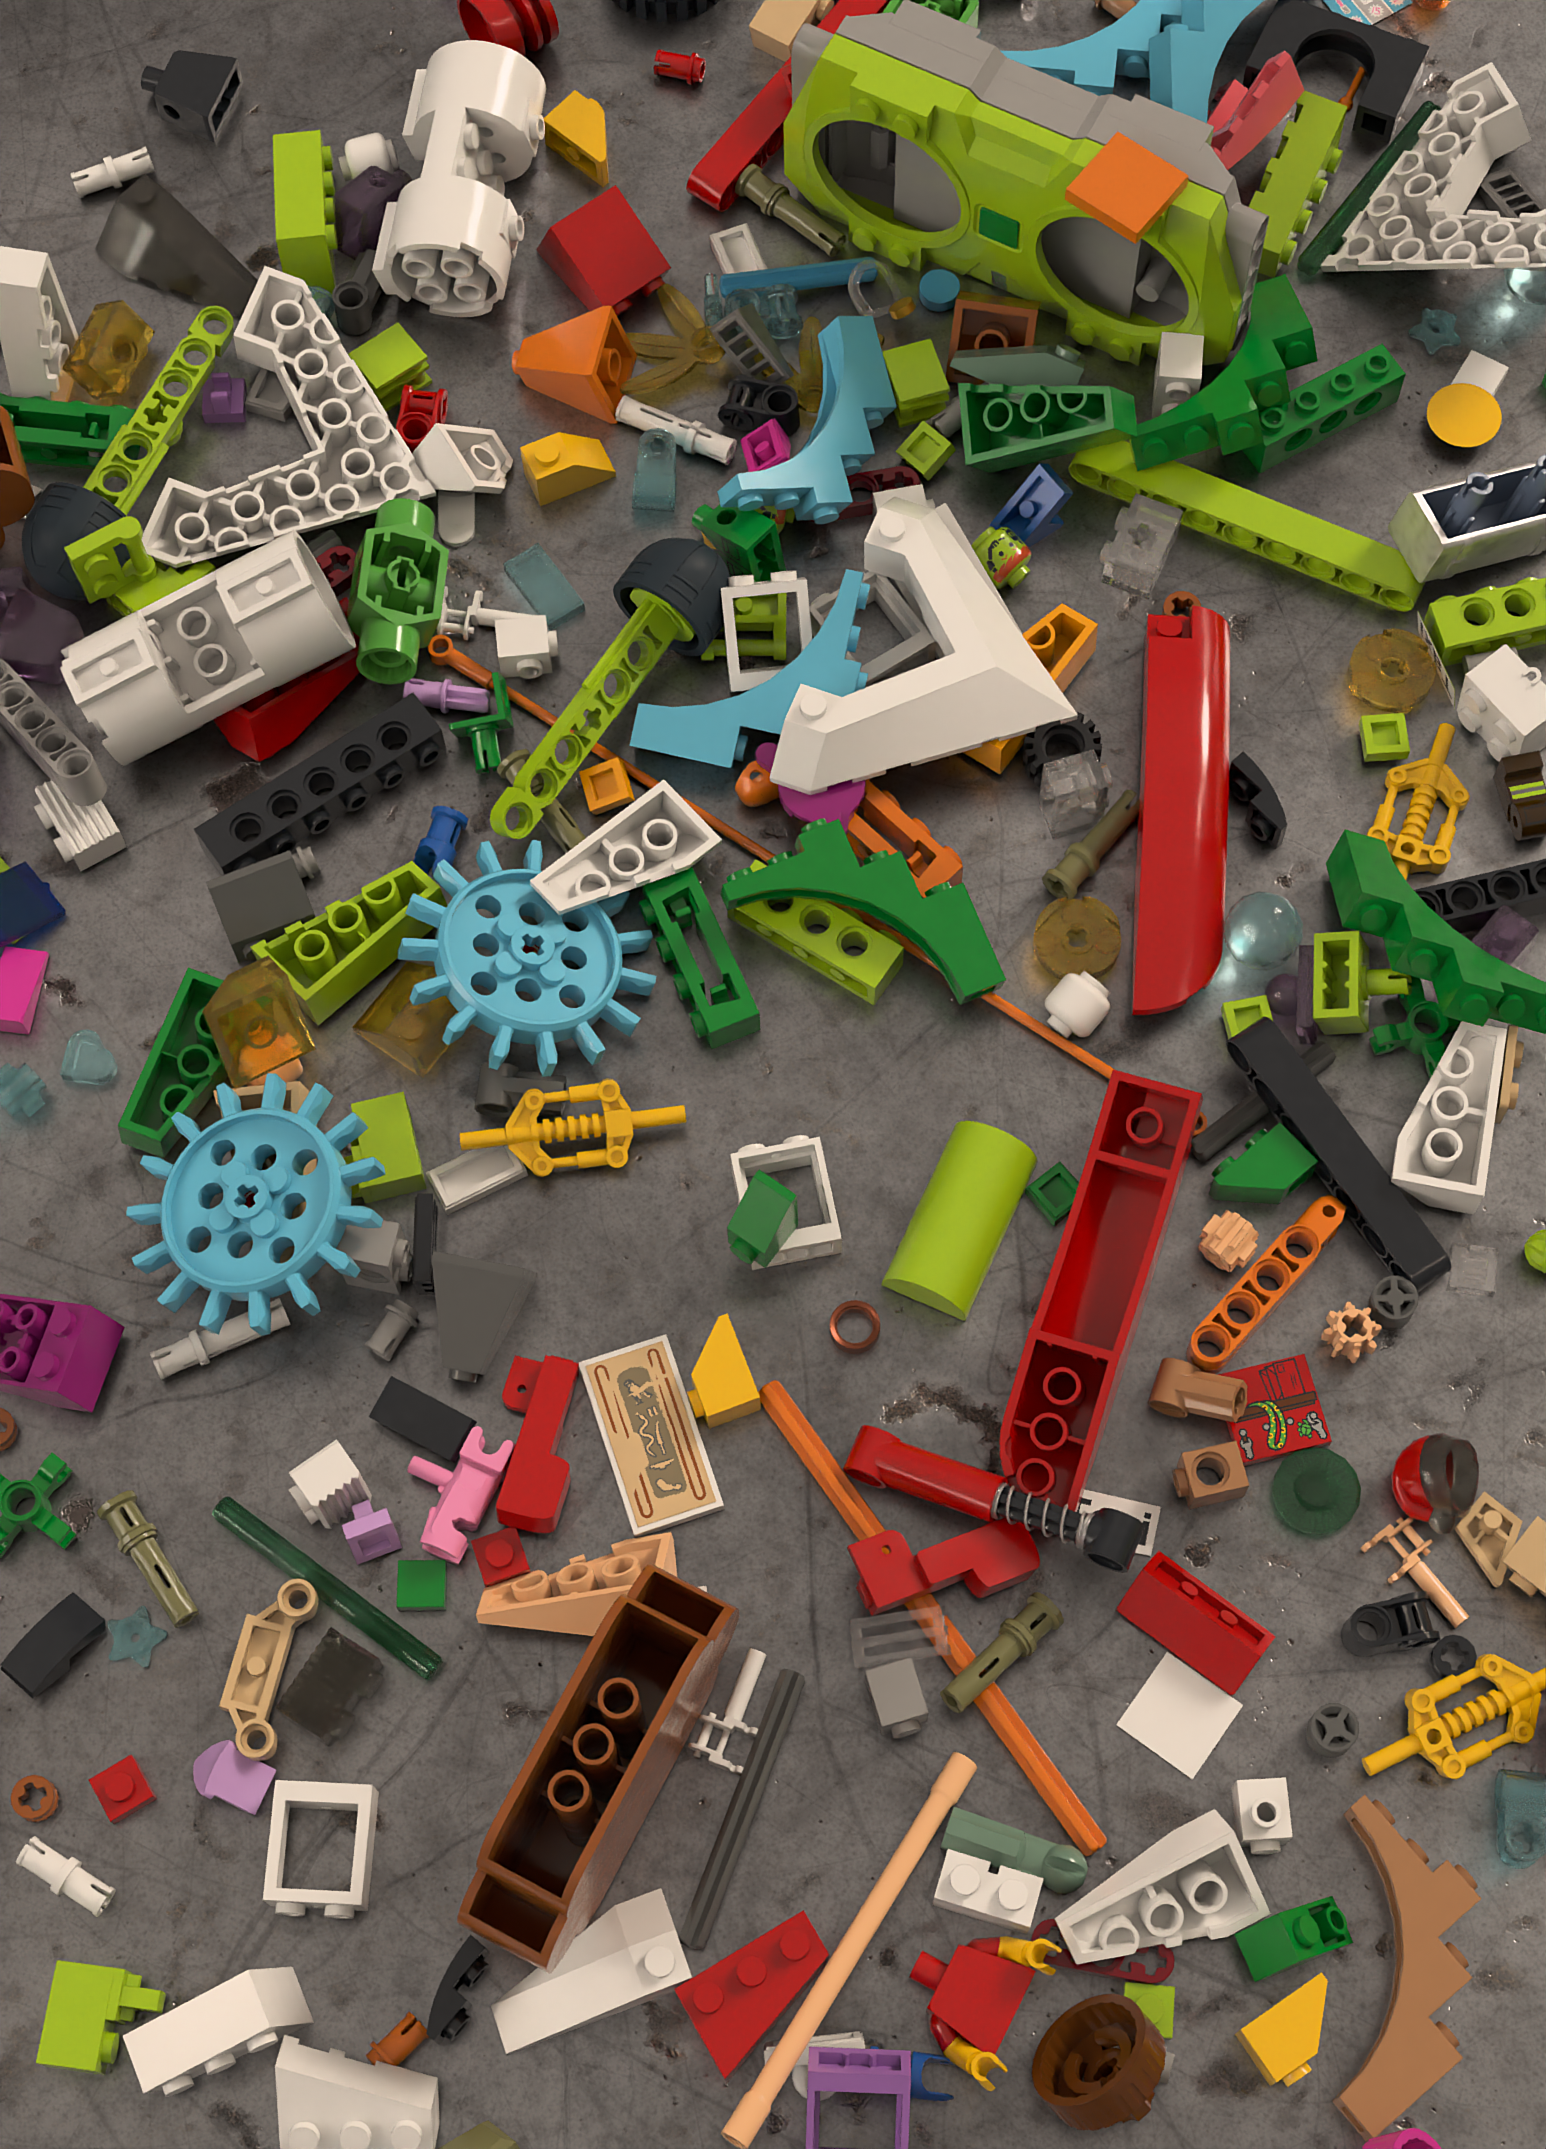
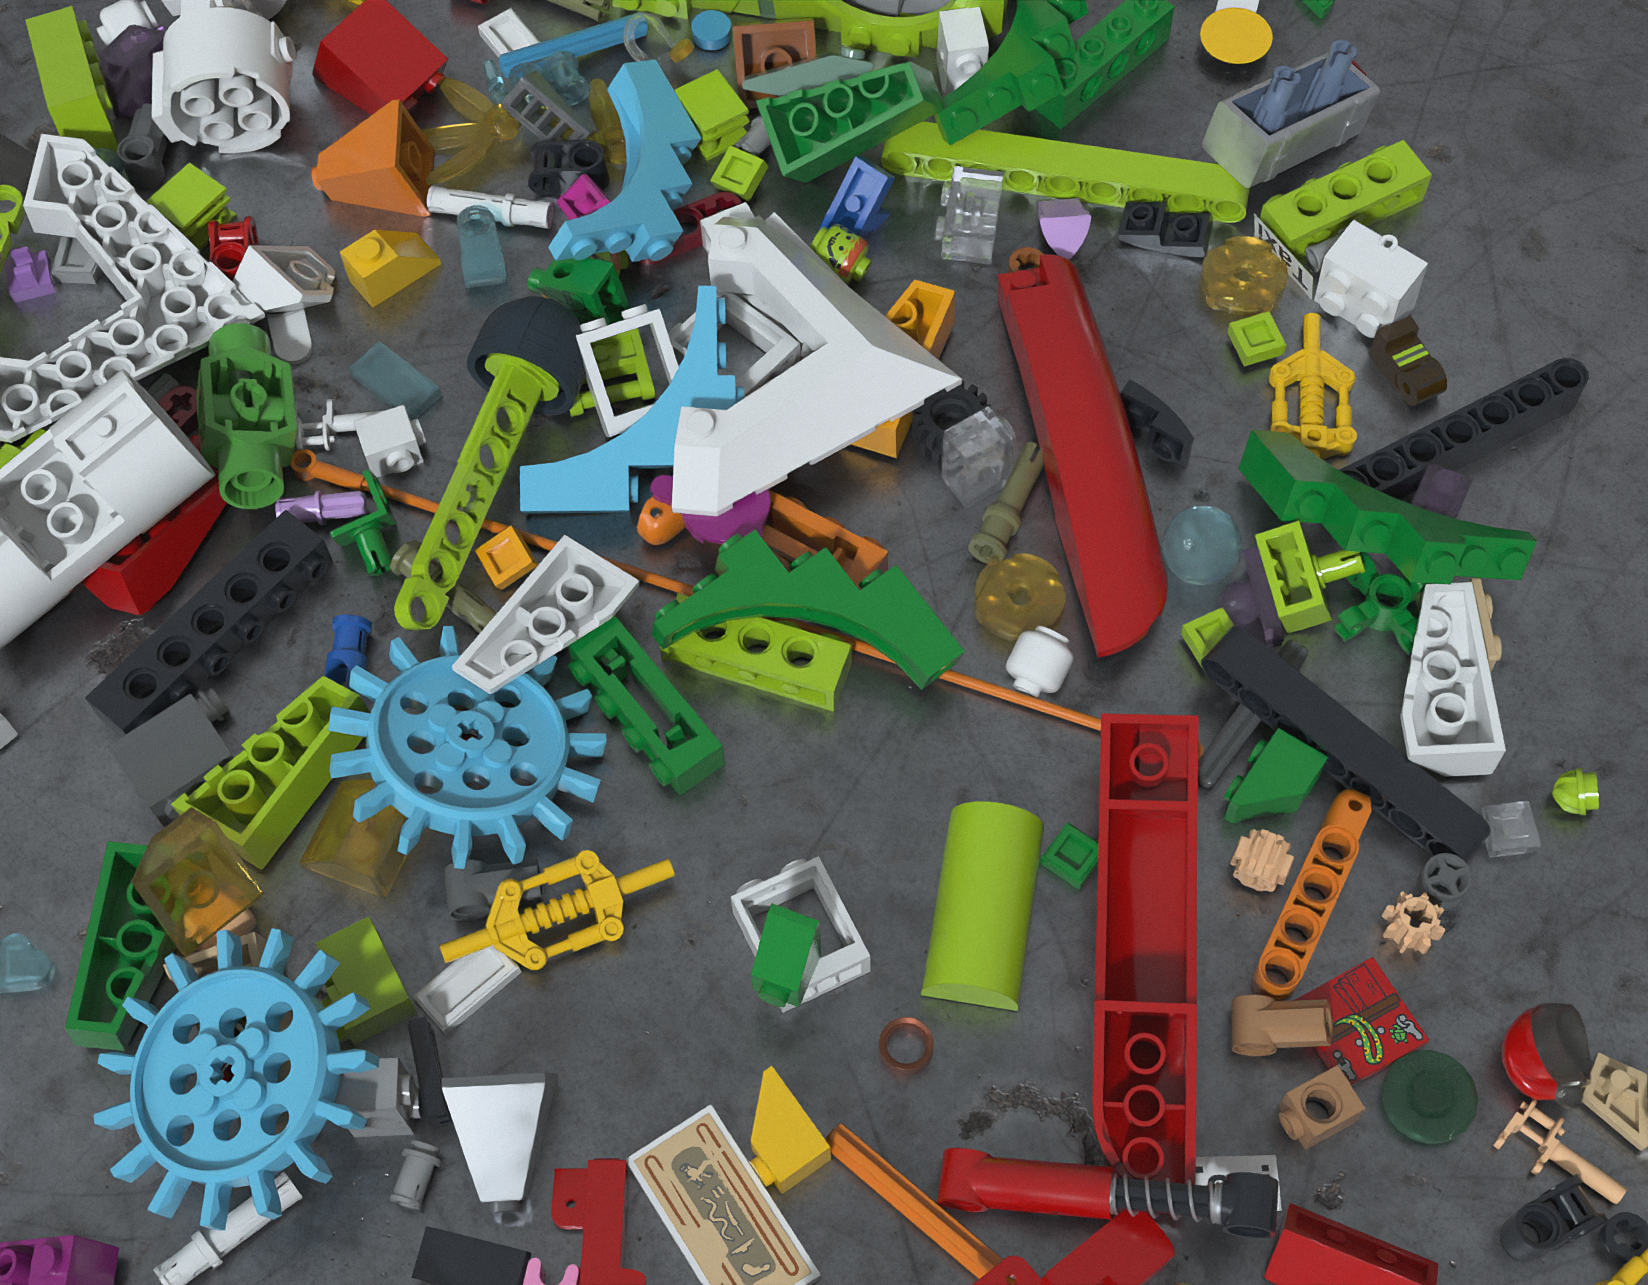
camera: 15 degrees left, 5 degrees down
none -> lavender tile [1038,198,1091,260]
none -> black slope [1118,202,1213,257]

